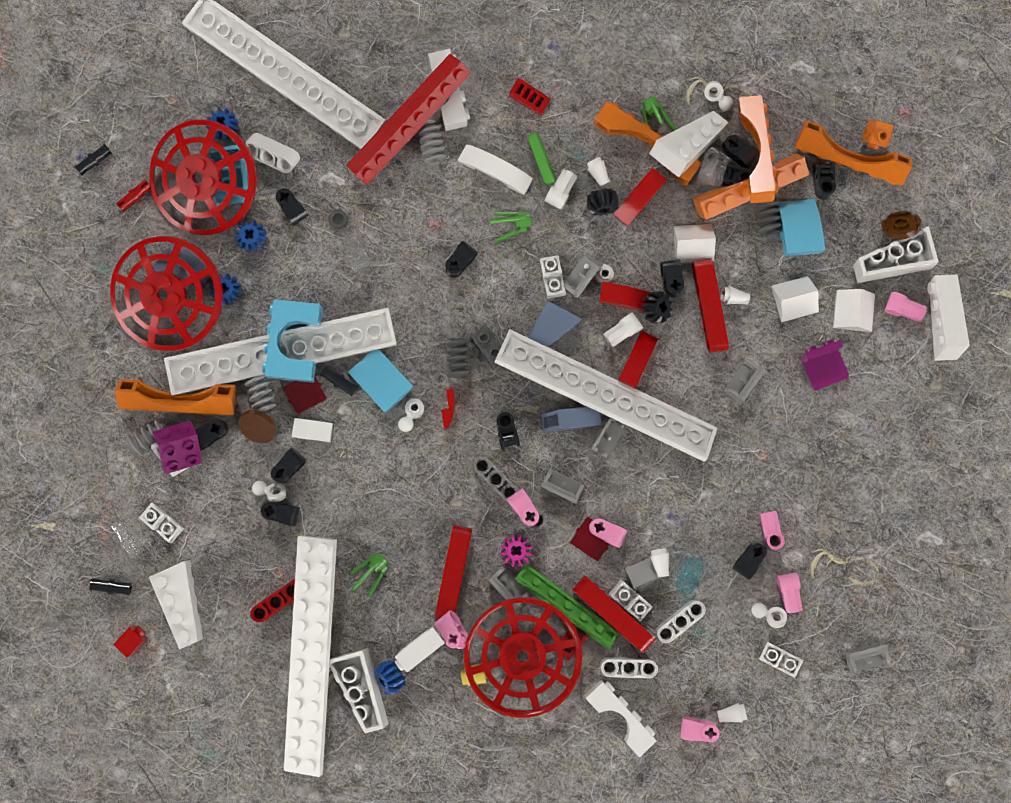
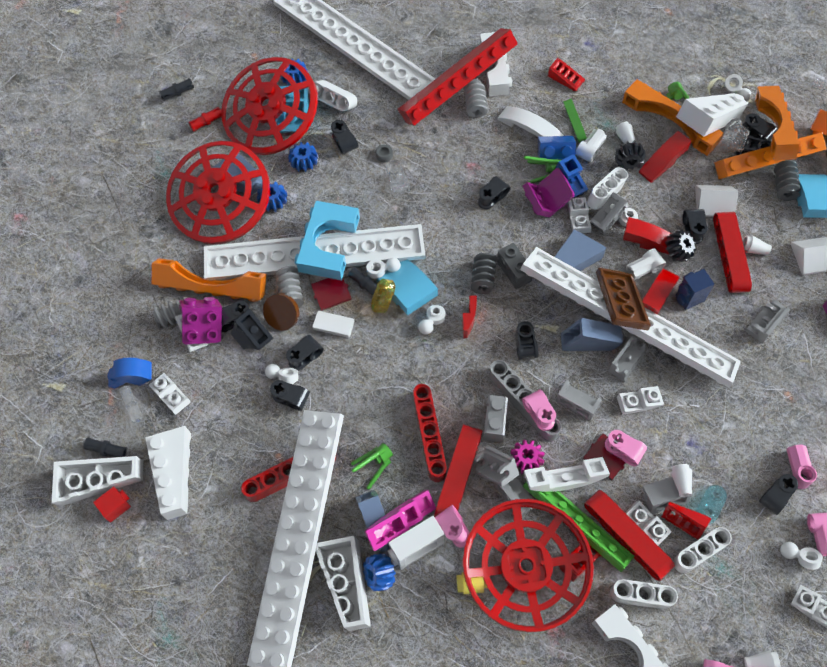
camera: 10 degrees right, 20 degrees down
none -> white wedge [52,456,144,506]
none -> blue brick [107,358,152,389]
none -> black slope [230,309,273,350]
none -> sand blue slope [355,490,390,552]
none -> dark pink slope [365,490,436,551]
none -> white plate [366,258,401,279]
none -> clear yellow beam [371,279,395,313]
none -> red beam [413,384,446,482]
none -> light grey hinge [474,446,519,487]
none -> light grey brick [483,395,508,443]
none -> magenta bracket [522,168,575,218]
none -> white slope [524,457,610,492]
none -> blue brick [537,136,576,159]
none -> blue brick [555,154,589,198]
none -> white beam [587,167,628,210]
none -> reddish brown tile [596,268,651,331]
none -> white slope [616,386,664,415]
none -> red slope [661,502,711,540]
none -> dark blue brick [675,269,715,310]

